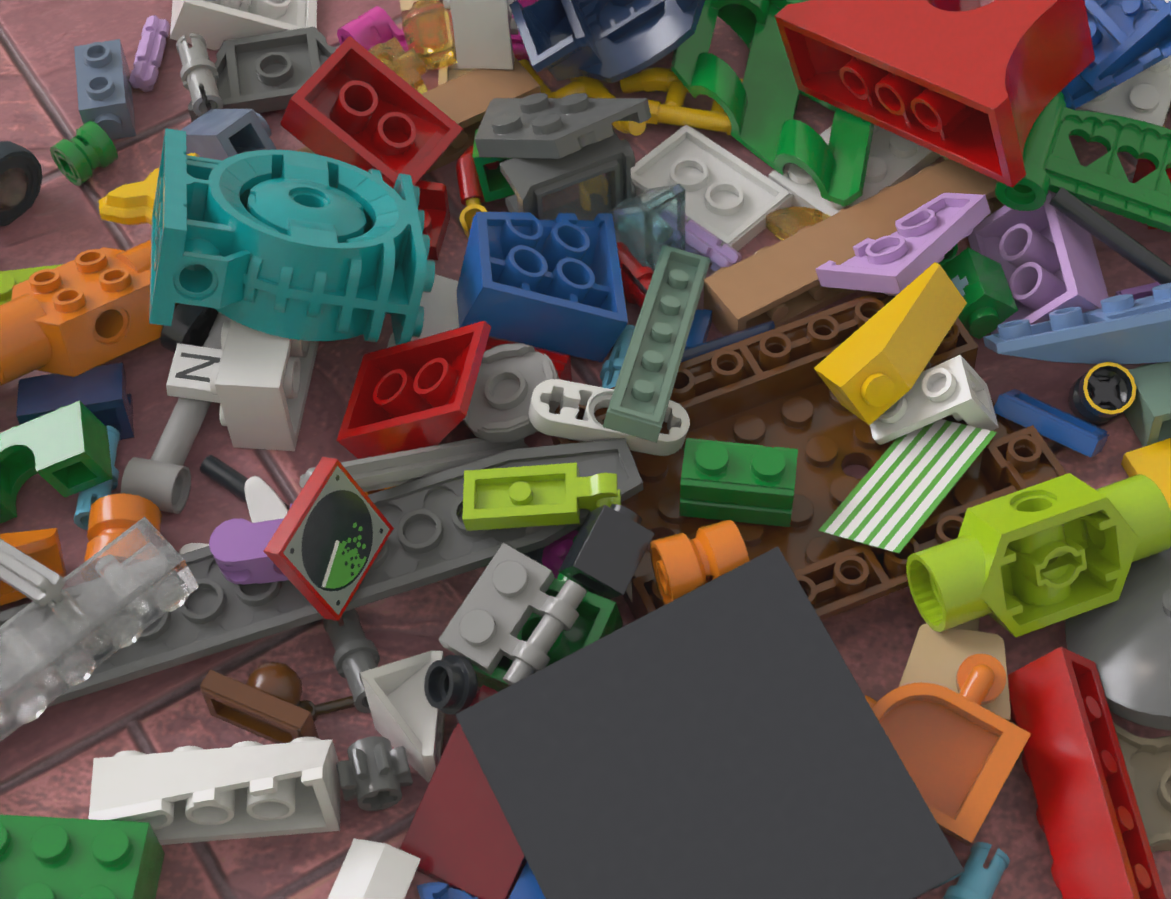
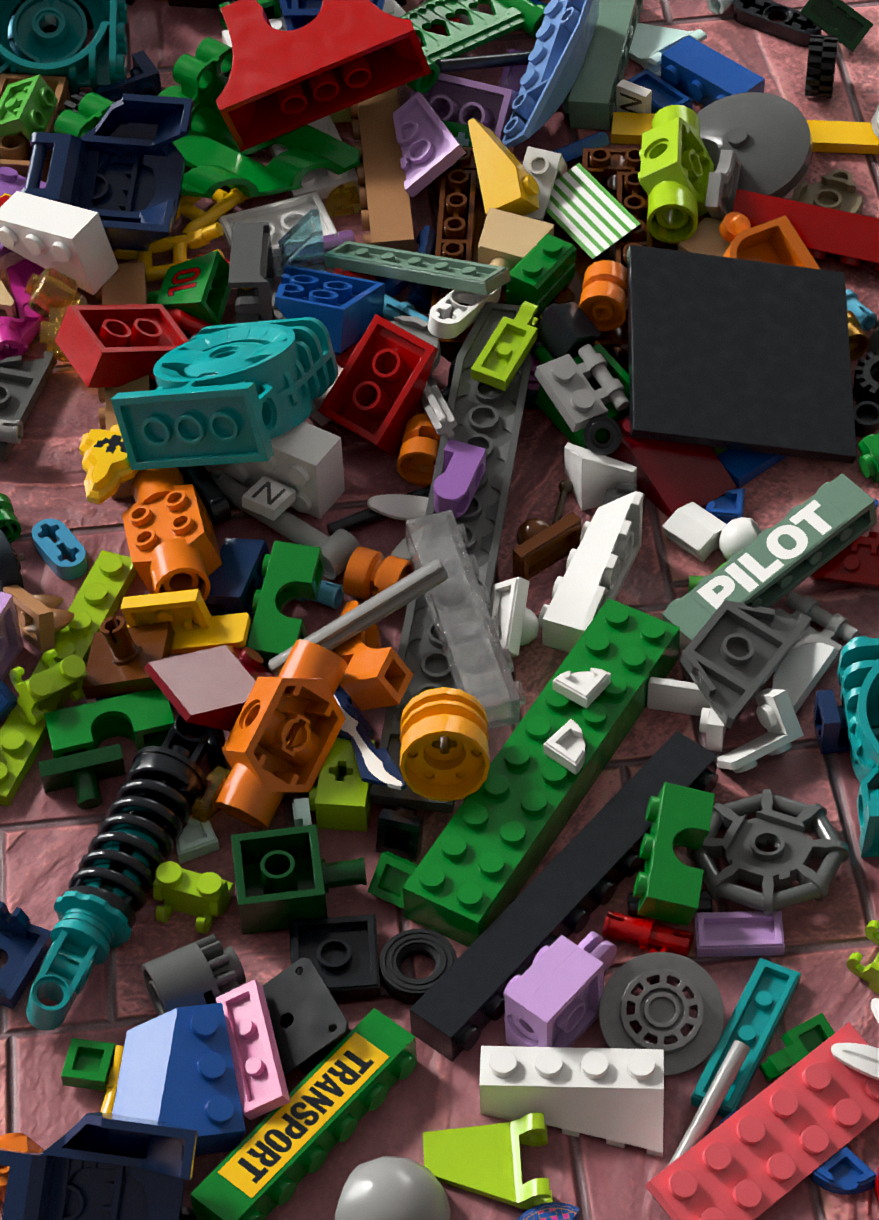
camera: 65 degrees left, 5 degrees down
sand blue brick [181,109,277,160] -> none
tile [263,457,394,621] -> none
dark grey pin [323,609,380,713] -> none
dark grey wing [474,93,651,159] -> none
black wheel [1068,362,1136,426] -> none
none -> dark azure beam [32,519,88,580]
none -> tan torso [478,207,554,272]
none -> white tile [482,577,540,663]
none -> light grey tile [705,150,741,221]

